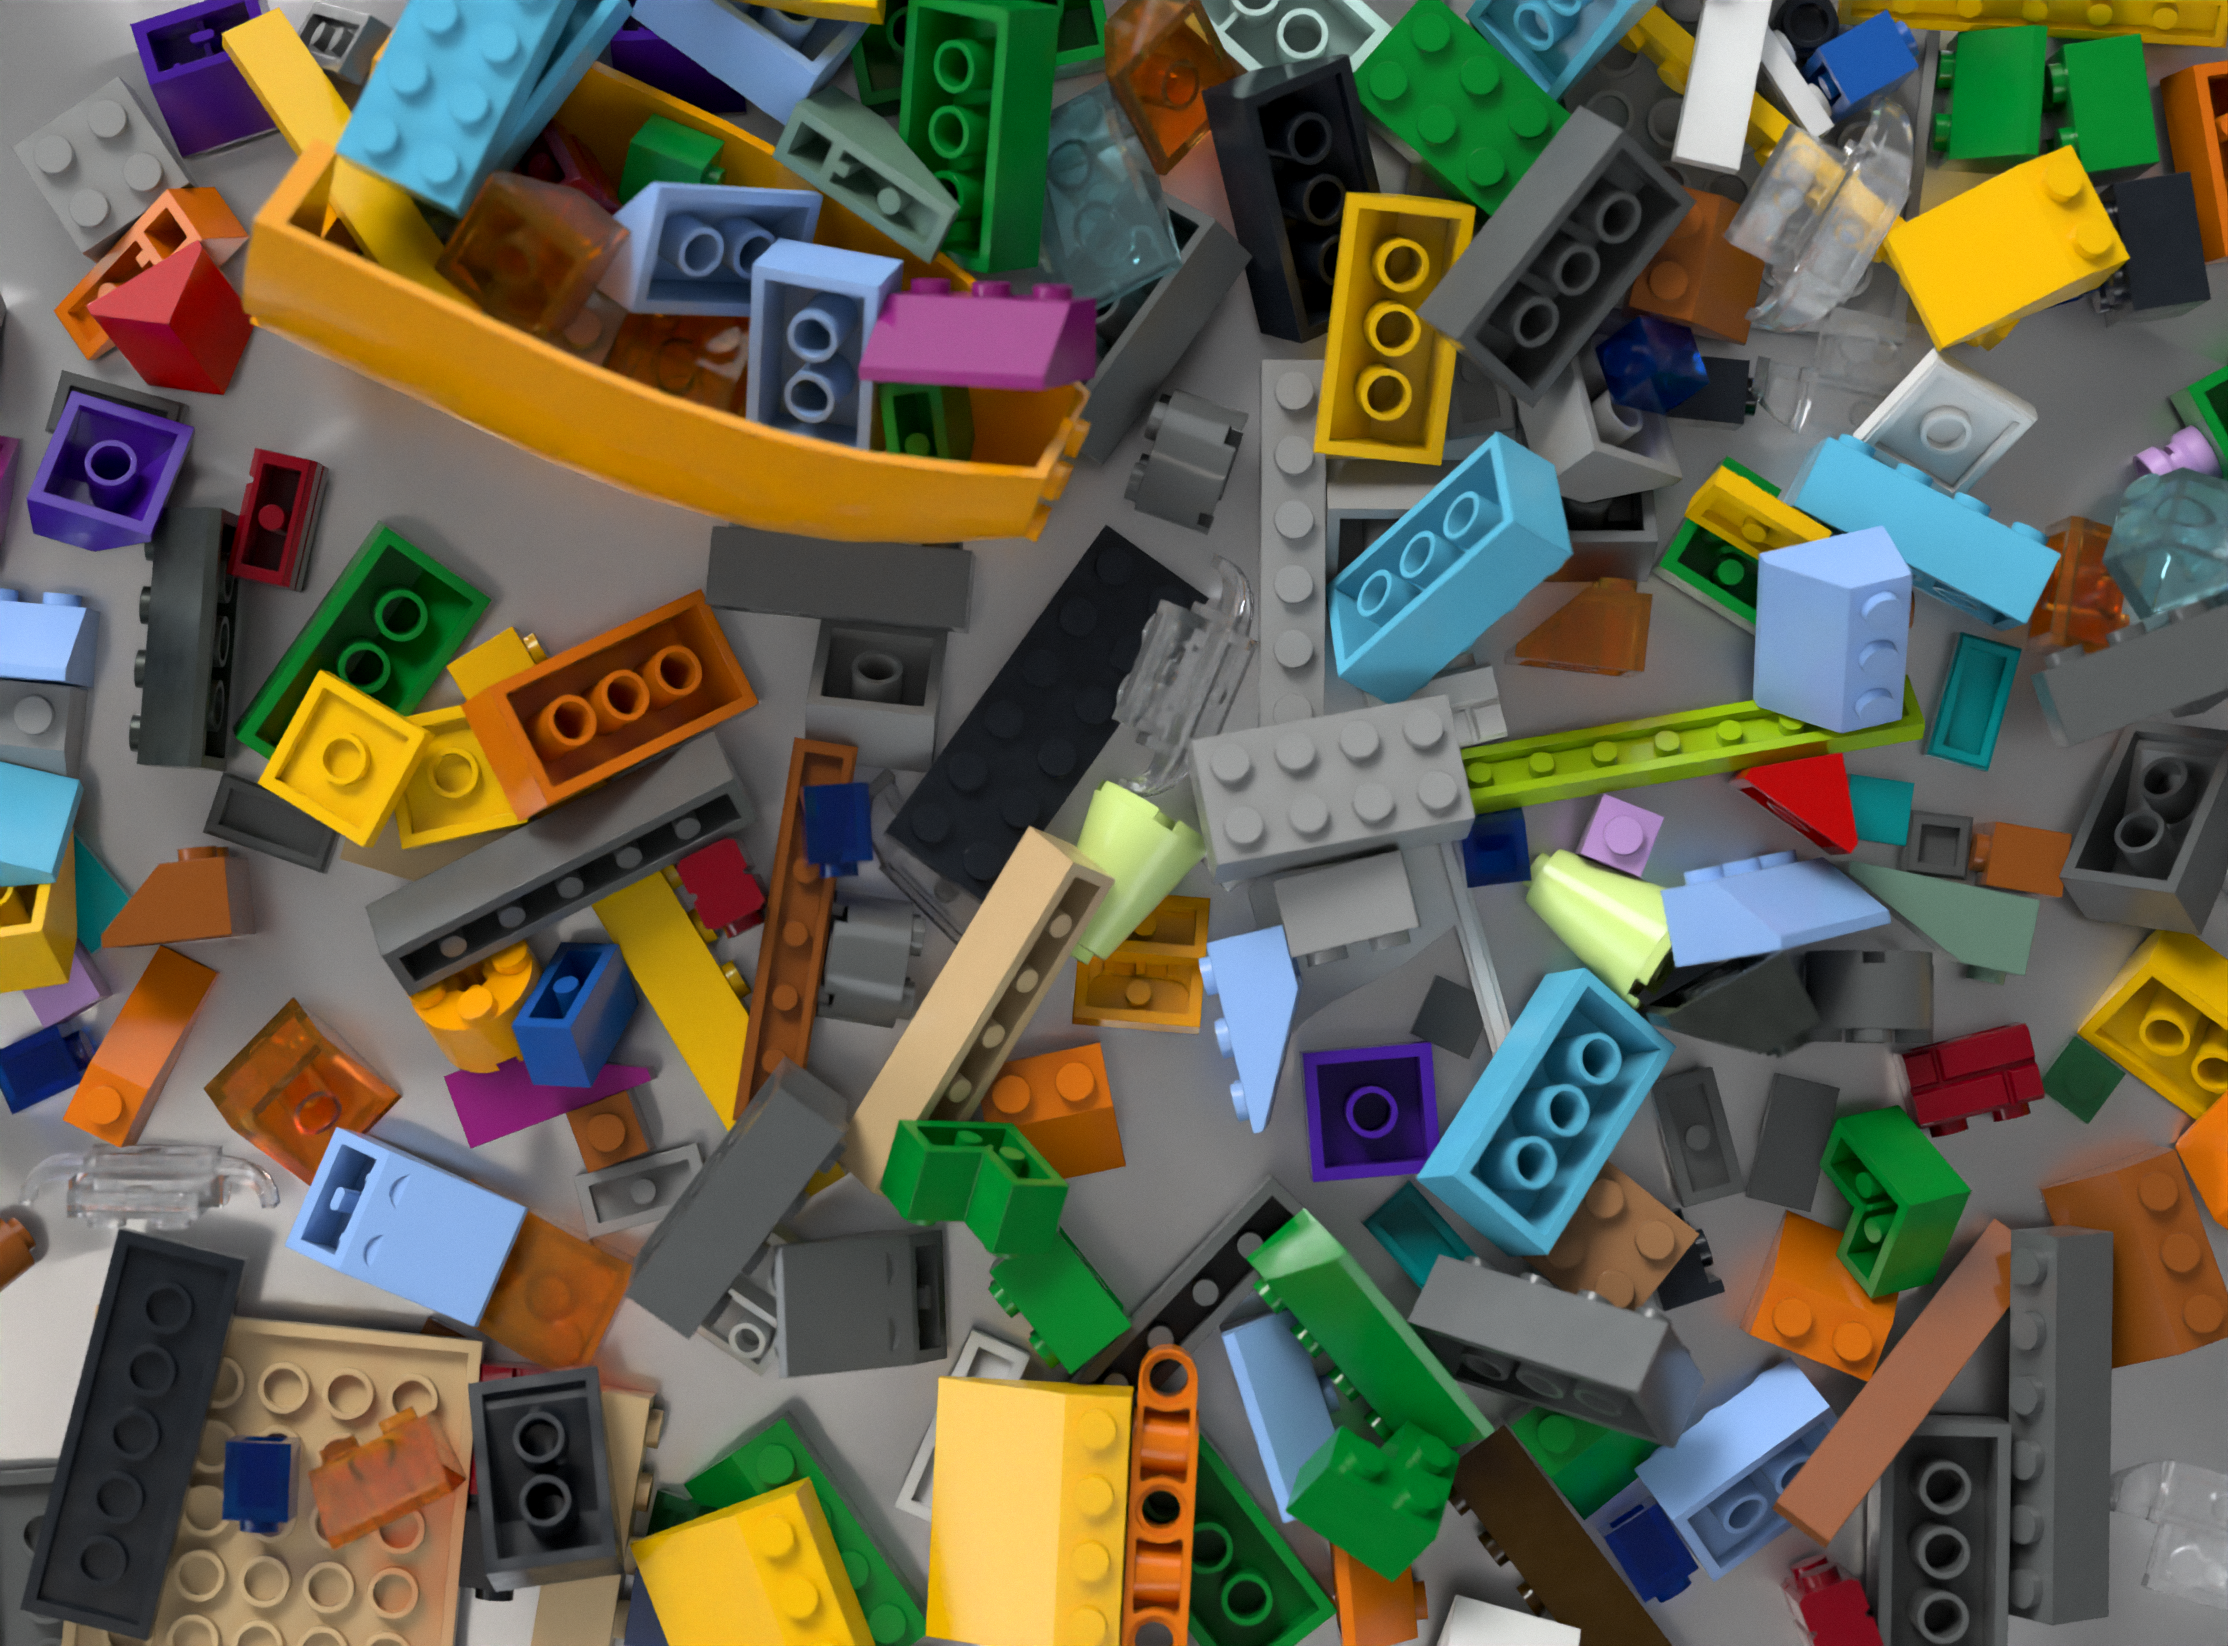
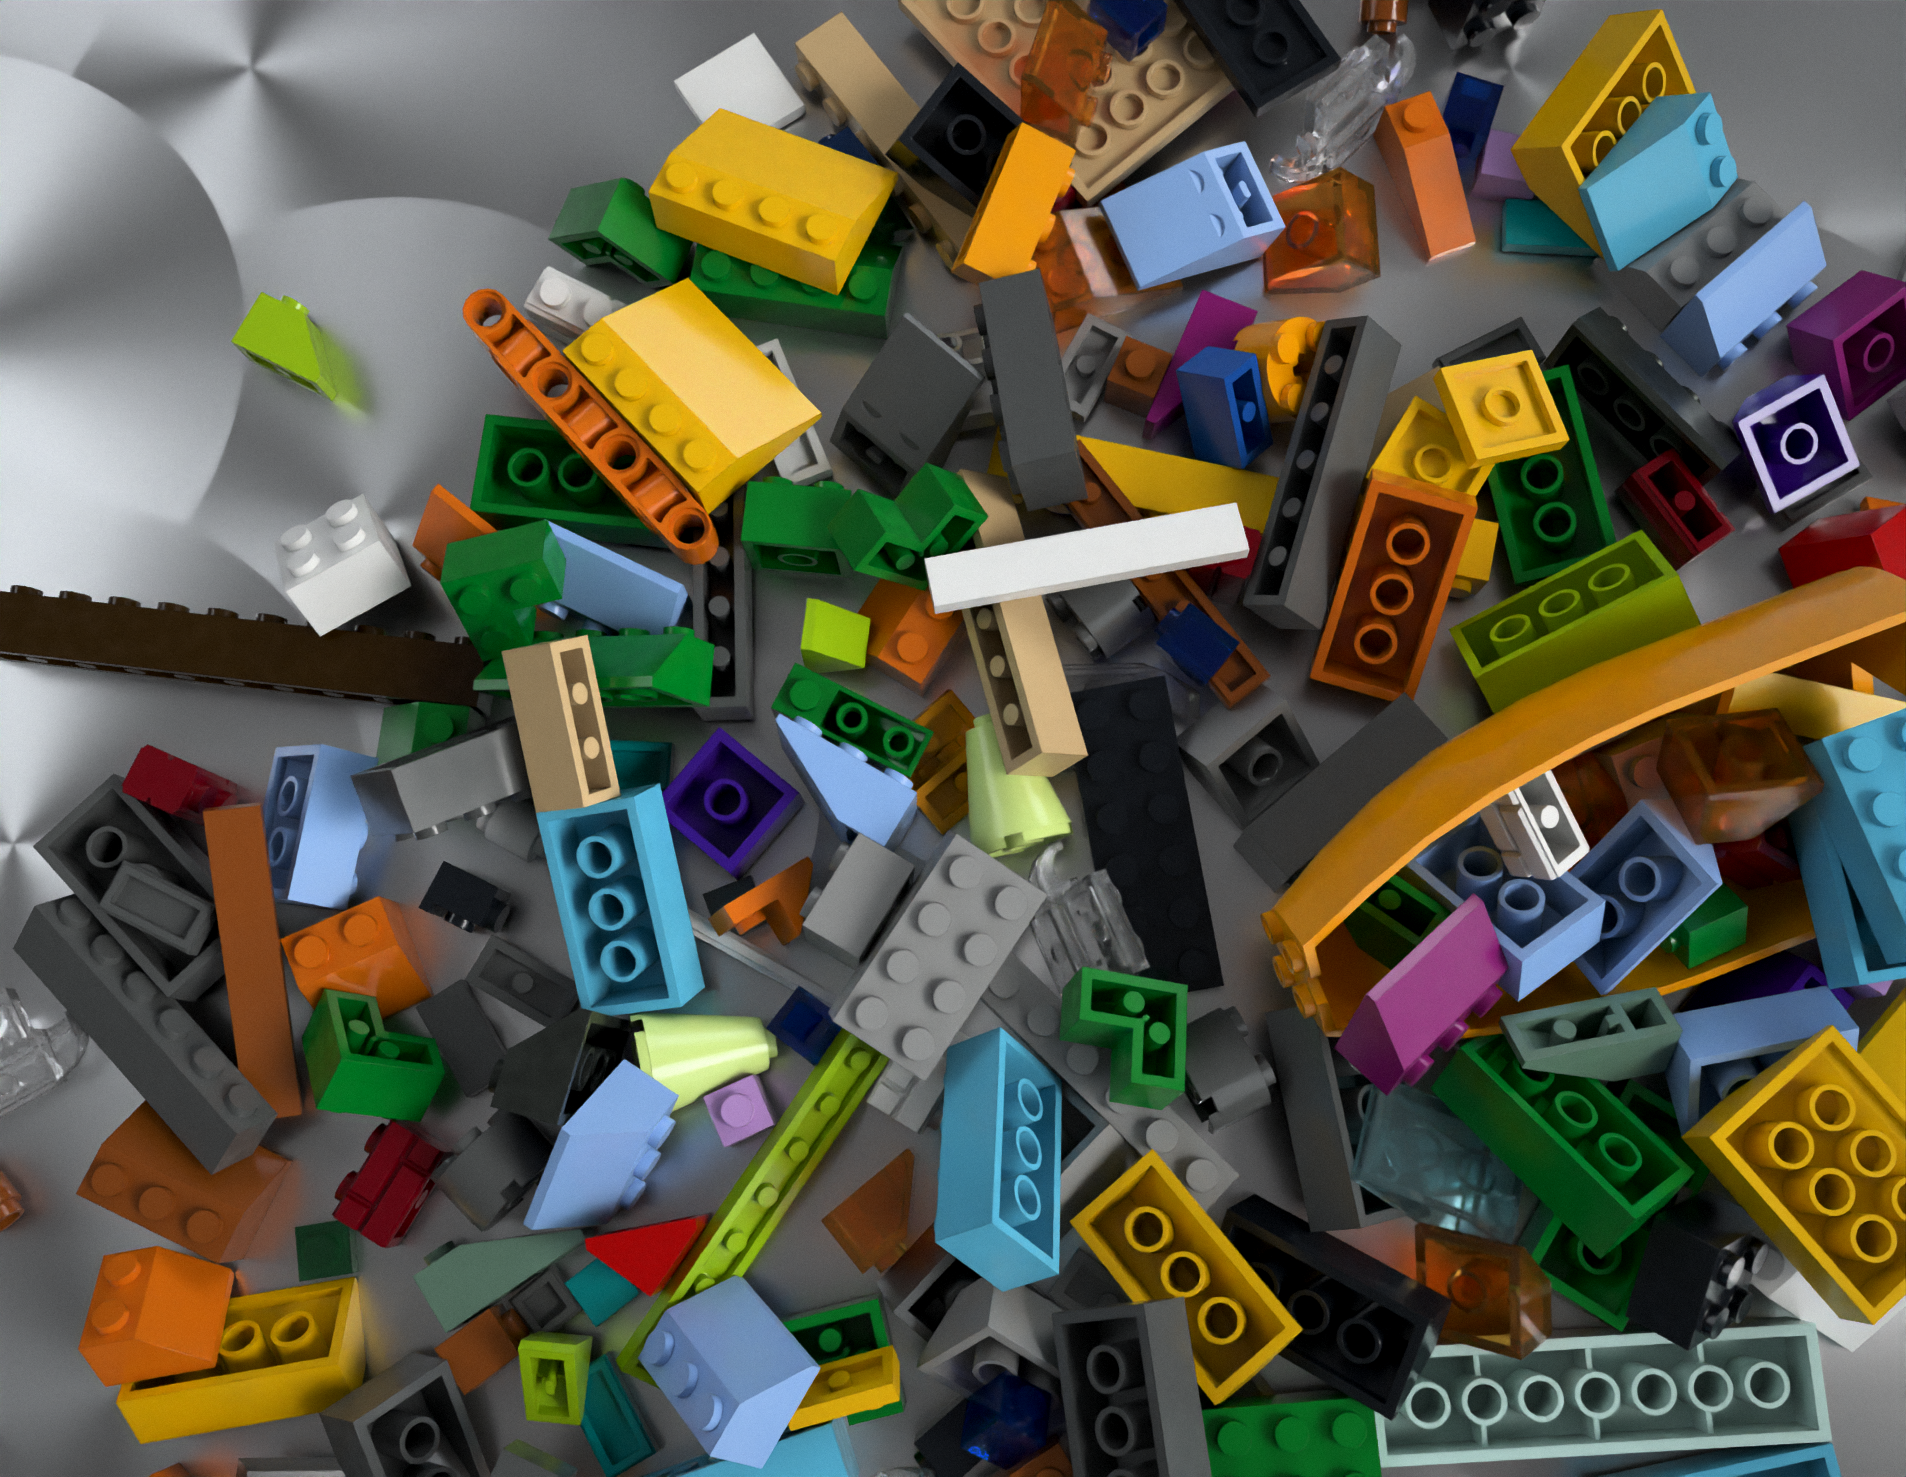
camera: 140 degrees right, 10 degrees down
dark orange slope [101,846,256,948] -> none
medium nougat plate [1521,1160,1700,1312] -> none
clear blue brick [1597,1495,1699,1603] -> none
none -> dark grey tile [97,860,217,956]
none -> tan brick [501,635,621,813]
none -> lime slope [518,1331,593,1426]
none -> orange slope [708,856,813,946]
none -> green slope [771,662,934,779]
none -> lime slope [801,598,871,673]
none -> white tile [924,502,1249,614]
none -> light orange brick [951,122,1076,286]
none -> green brick [1059,966,1188,1110]
none -> lime brick [1448,529,1701,714]
none -> white brick [1479,770,1590,881]

